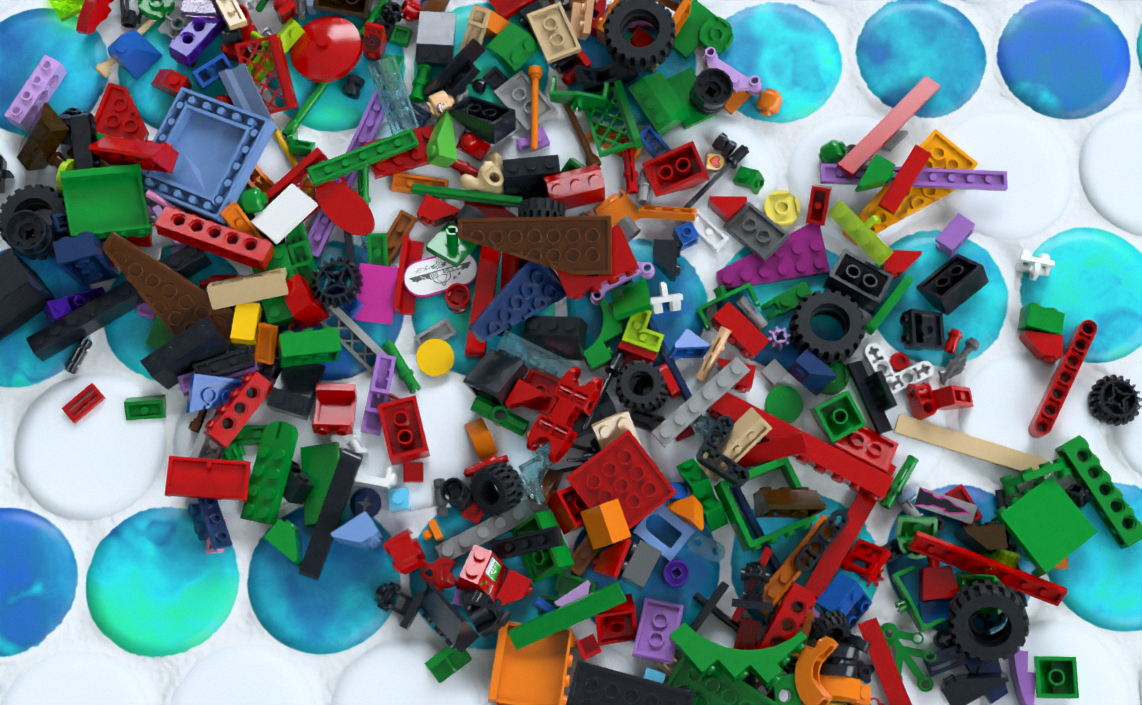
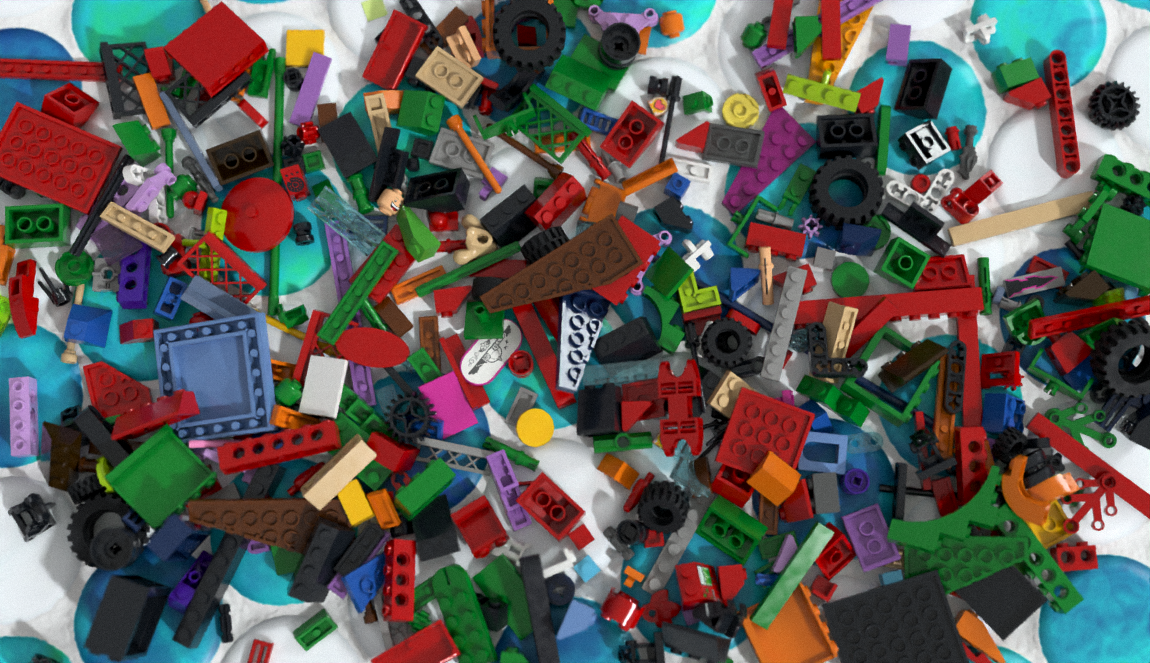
camera: 30 degrees left, 5 degrees up
black tile [491,526,563,560] -> none
orange slope [667,495,704,531] -> none
none -> black tyre [67,473,107,504]
none -> reddish brown slope [373,296,414,338]
none -> dark pink tile [774,390,795,406]

